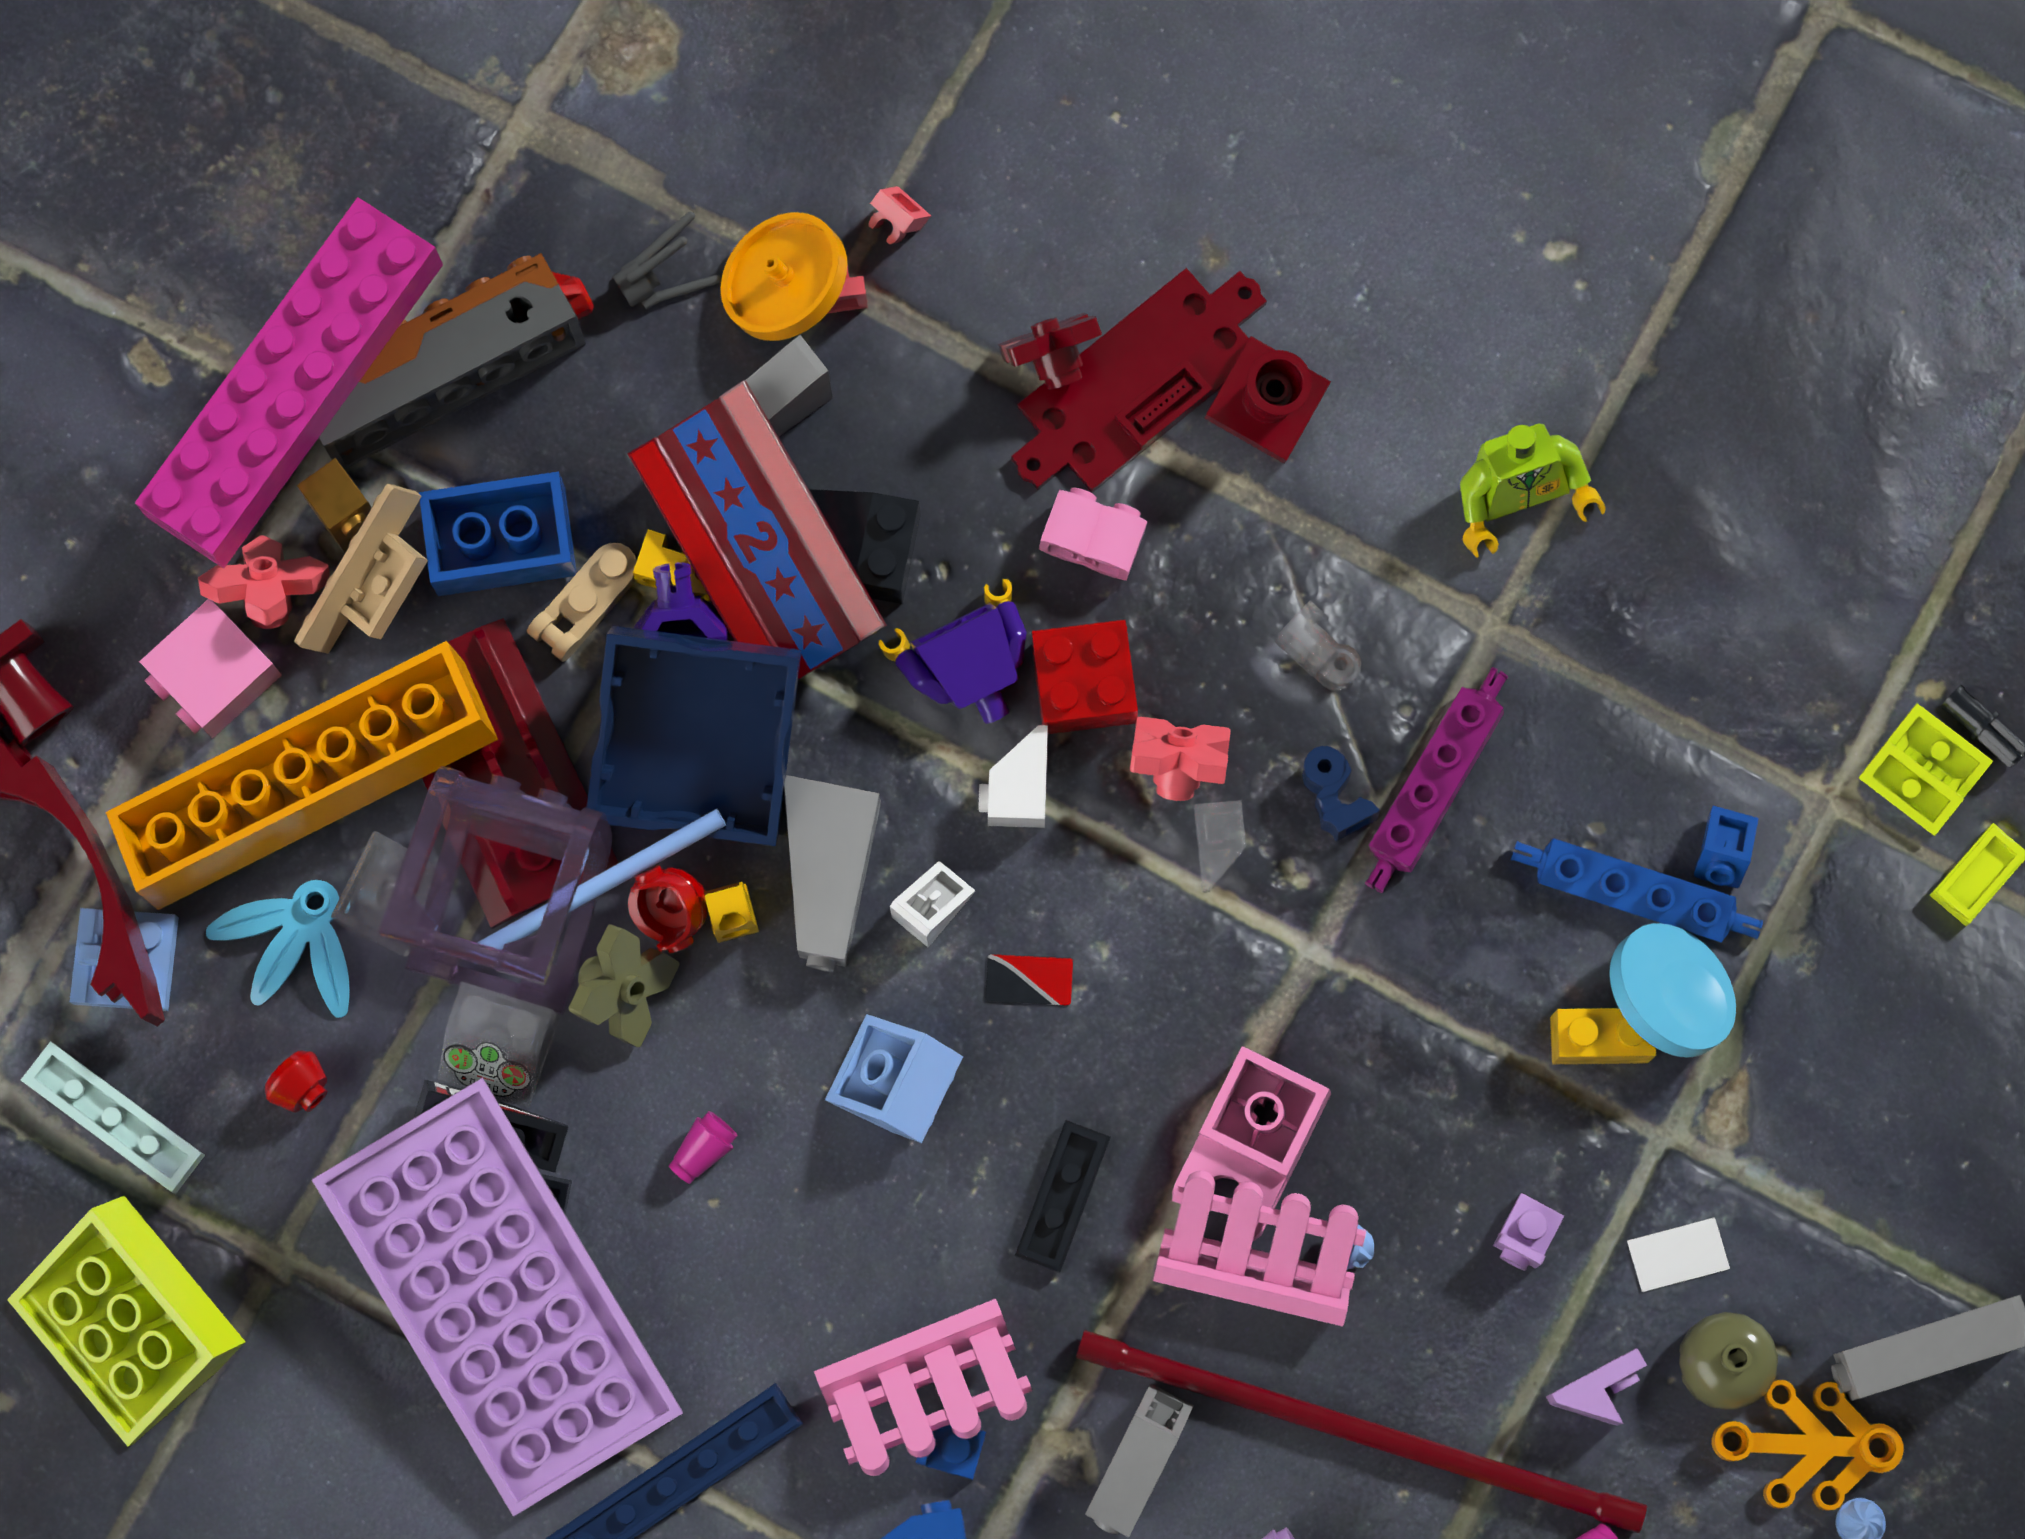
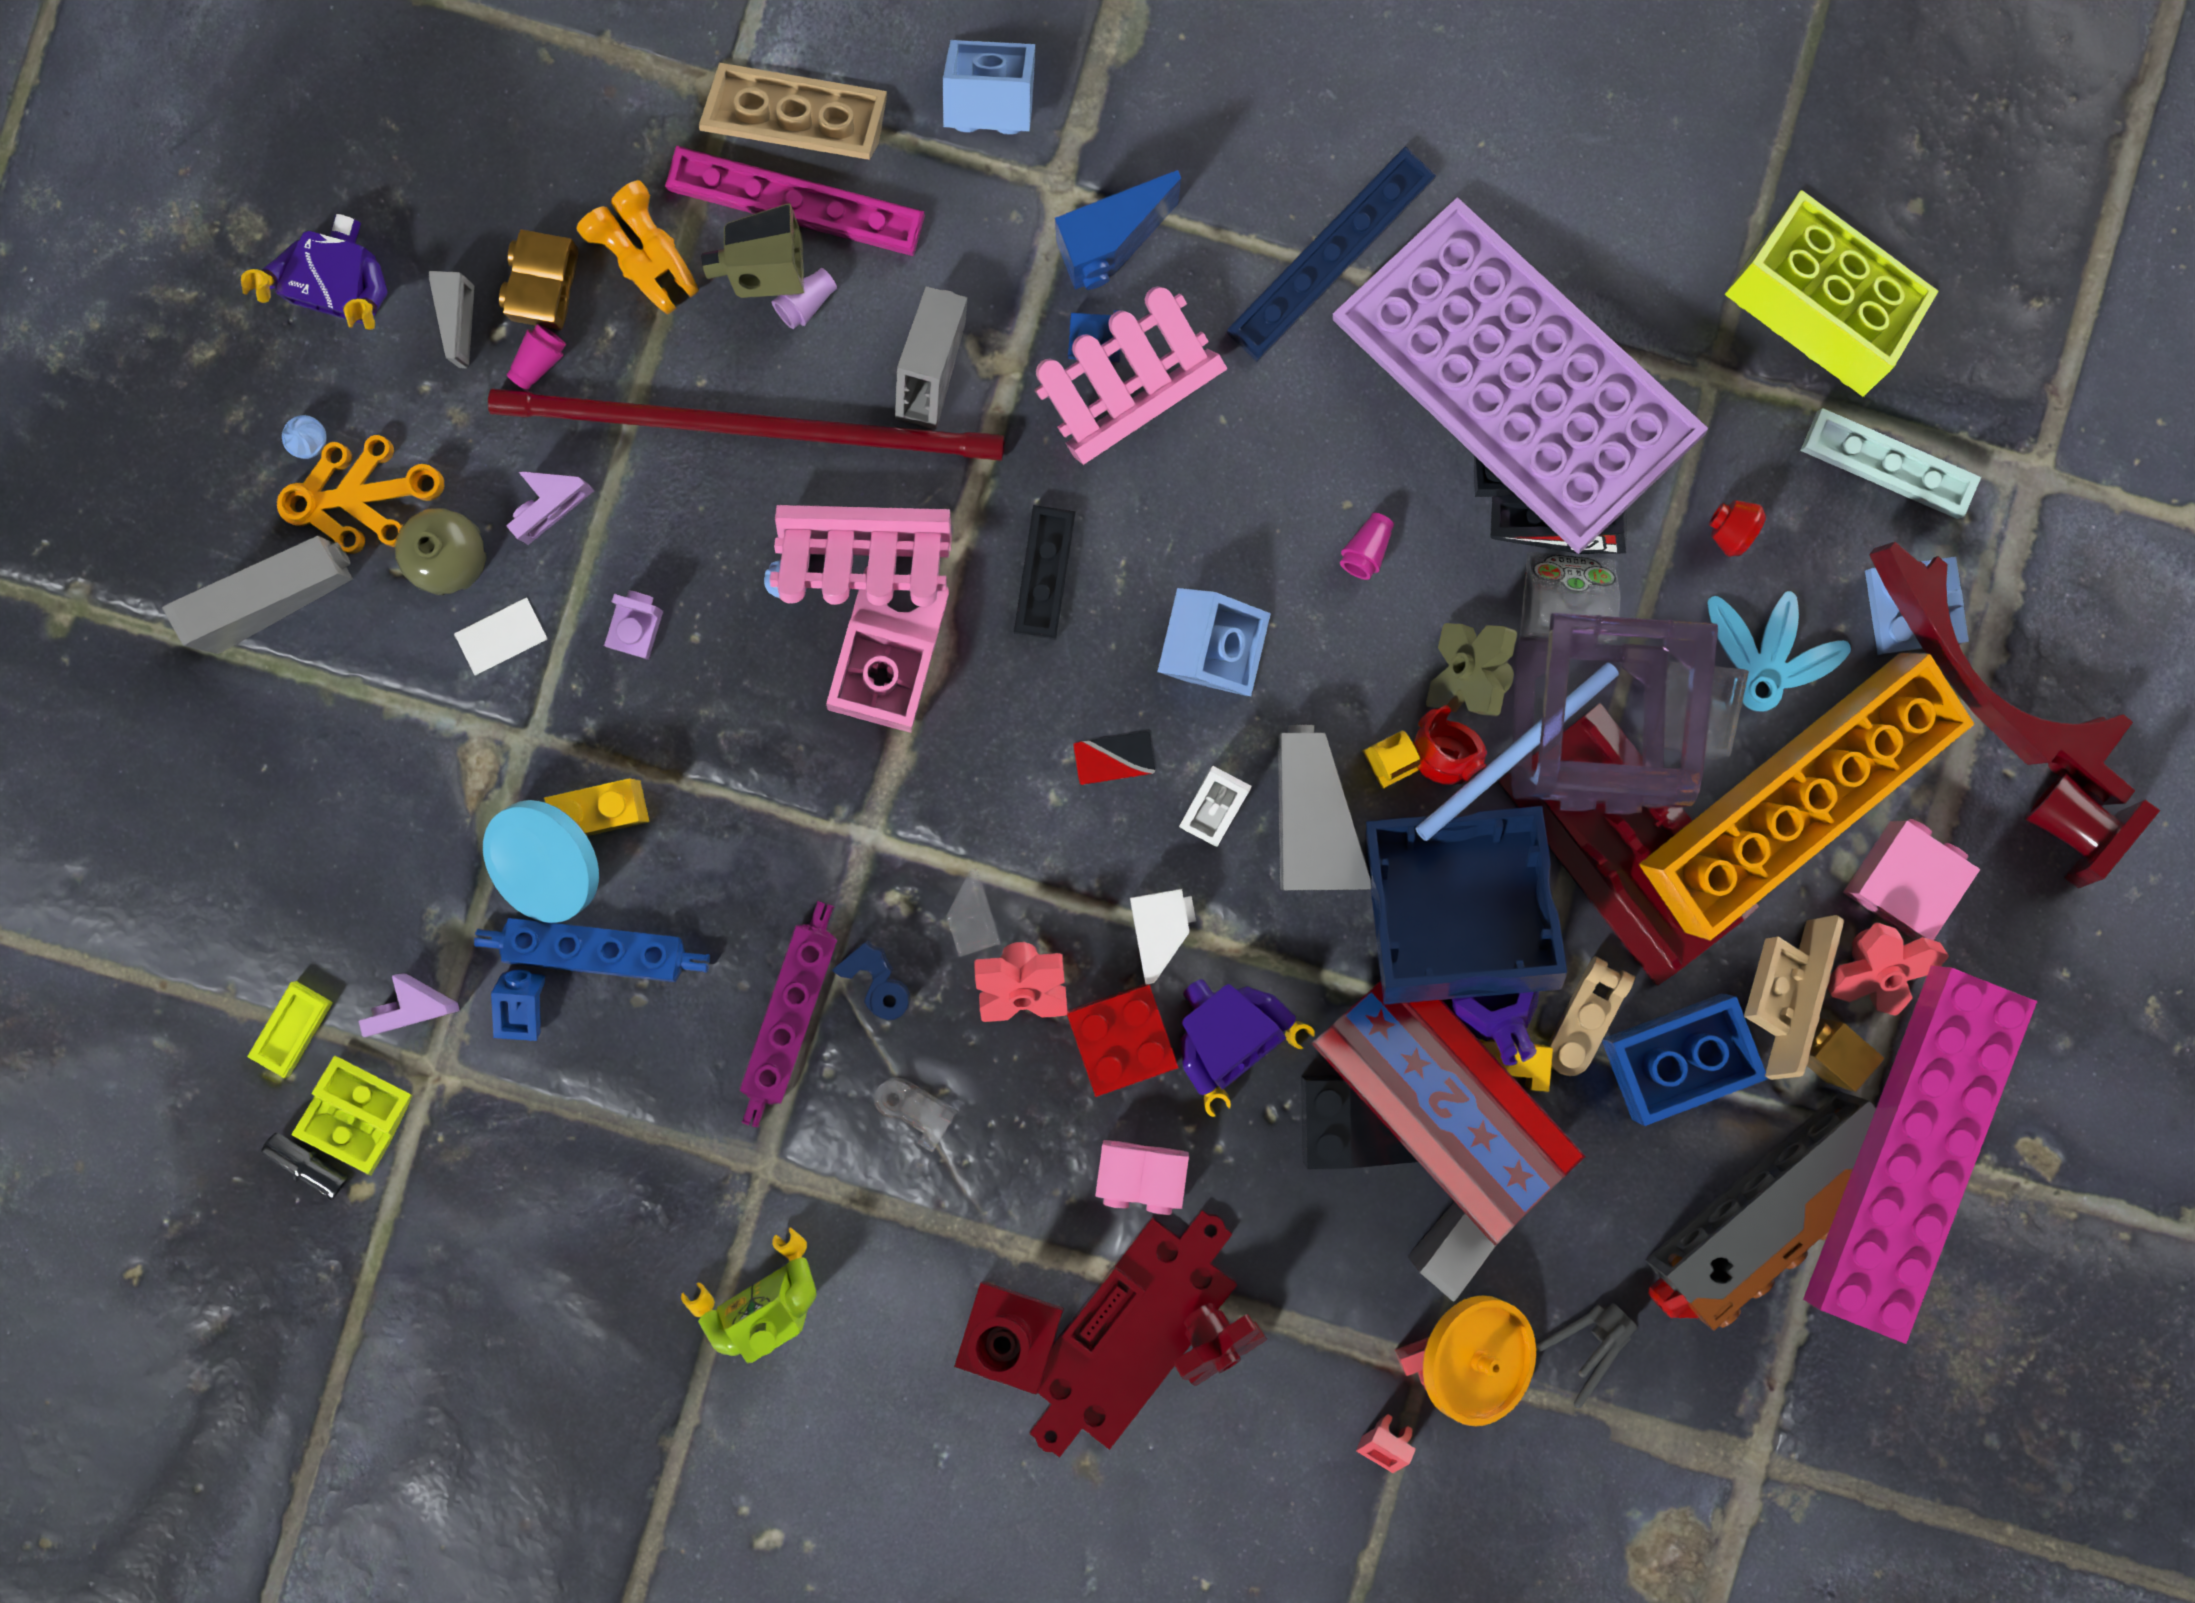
camera: 170 degrees right, 10 degrees up
none -> lavender slope [358,973,460,1037]

